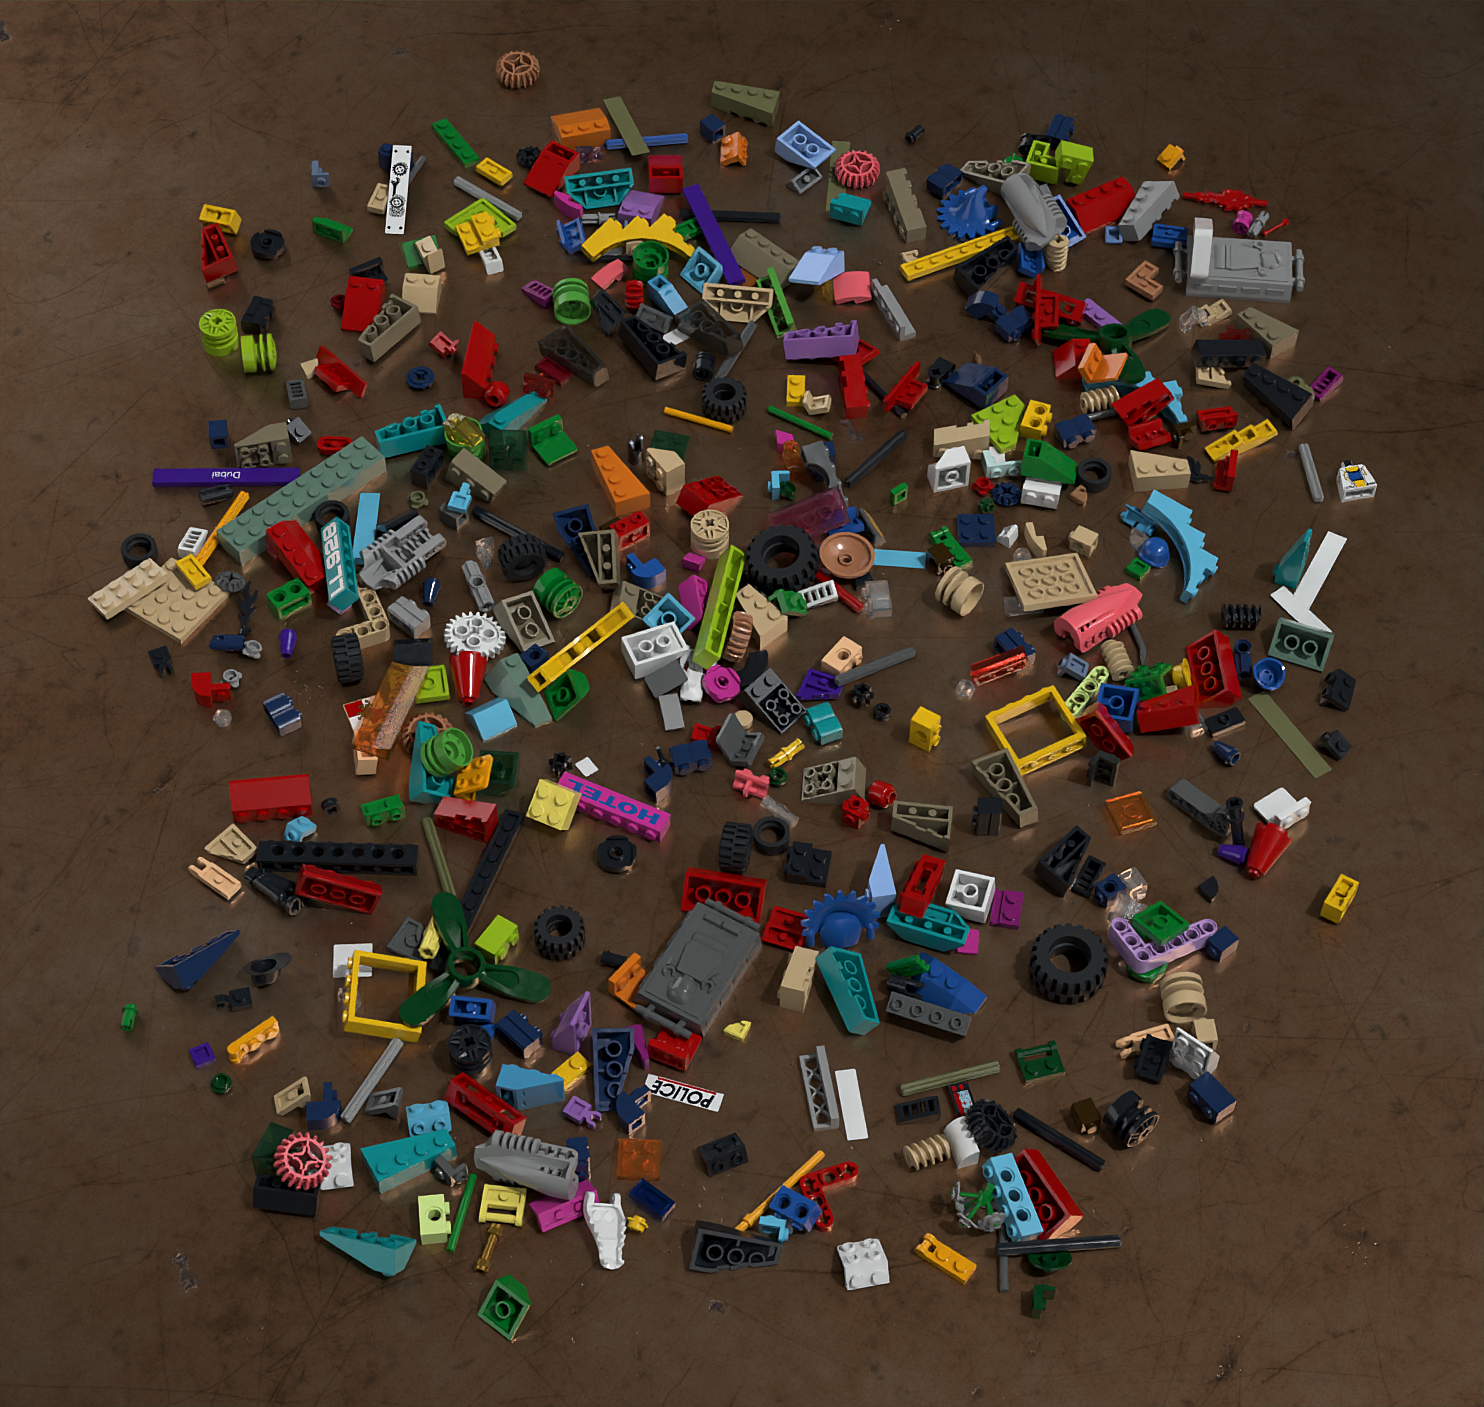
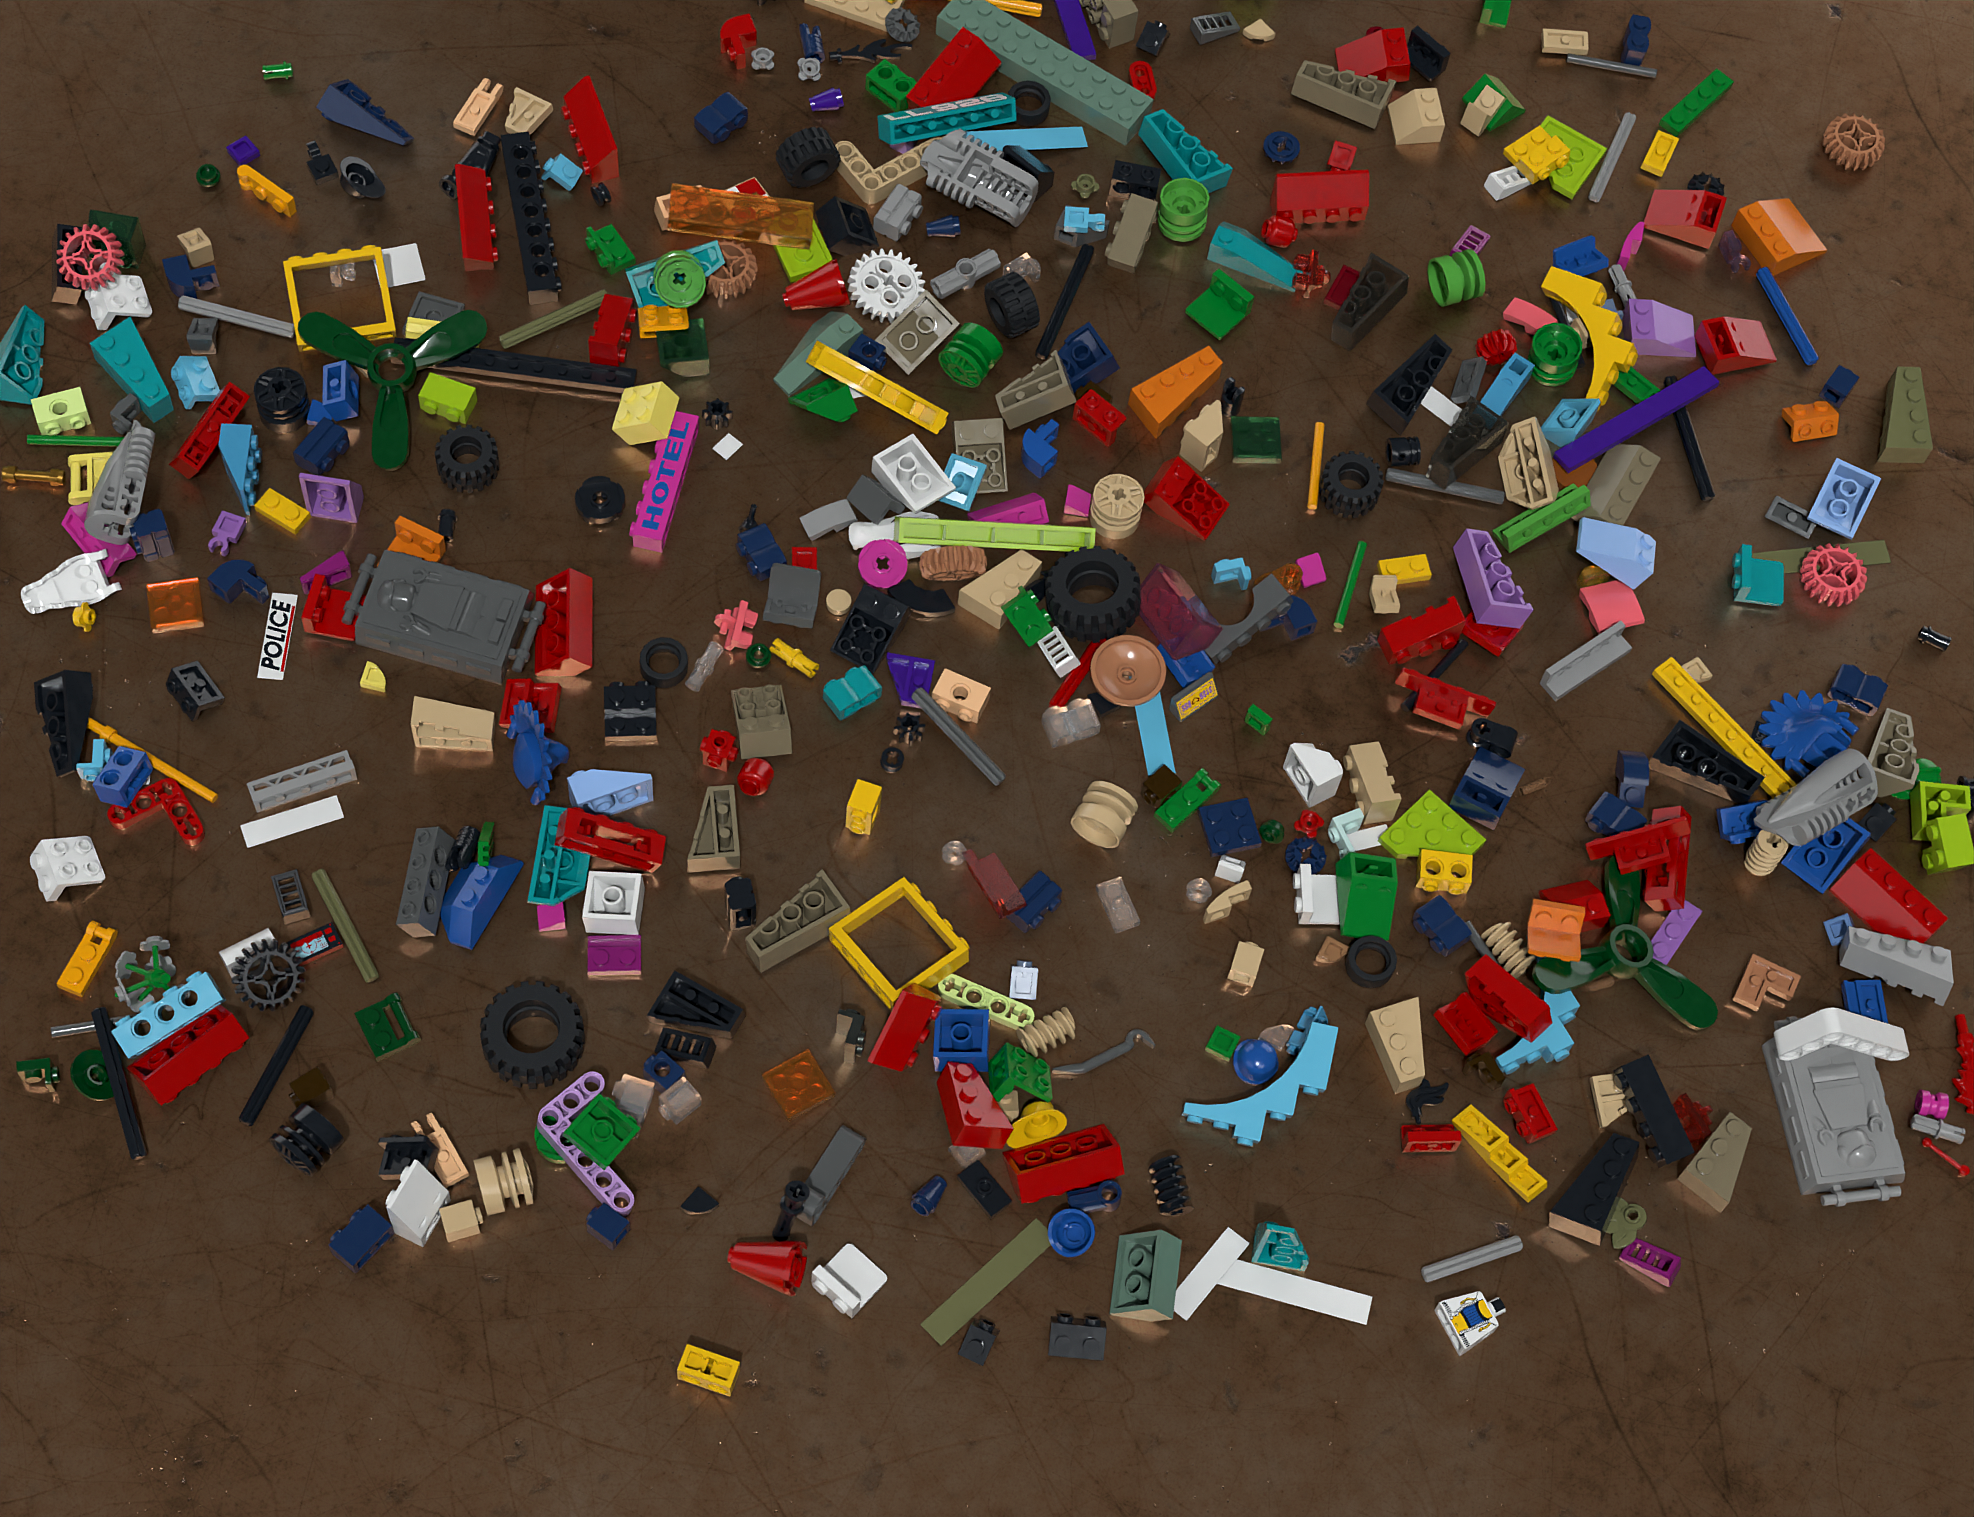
camera: 70 degrees right, 10 degrees up
clear plate [213,709,232,727] -> none
red bracket [314,346,367,398] -> none
white sticker [385,145,412,234] -> none
clear yellow slope [442,413,486,448] -> none
medium azure slope [465,697,517,742] -> none
clear green slope [489,430,528,471] -> none
teal wedge [564,168,634,210] -> none
black wing [590,288,626,336] -> none
dark blue wedge [590,1028,635,1112] -> none
olive sticker [603,96,650,156] -> none
clear blue plate [629,1178,676,1221] -> none
dark blue brick [644,755,673,803] -> none
black tyre [718,821,753,874] -> none
dark green plate [779,481,797,500] -> none
teal wedge [815,946,880,1035] -> none
black axle [844,429,907,487] -> none
dark tan wedge [883,168,927,243] -> none
tan piece [903,1133,950,1170] -> none
tan plate [1005,553,1097,611] -> none
coral connector [1054,583,1143,653] -> none
clear bracket [1179,305,1208,333] -> none
tan slope [1192,298,1233,326] -> none
dark purple cone [1218,844,1249,865] -> none

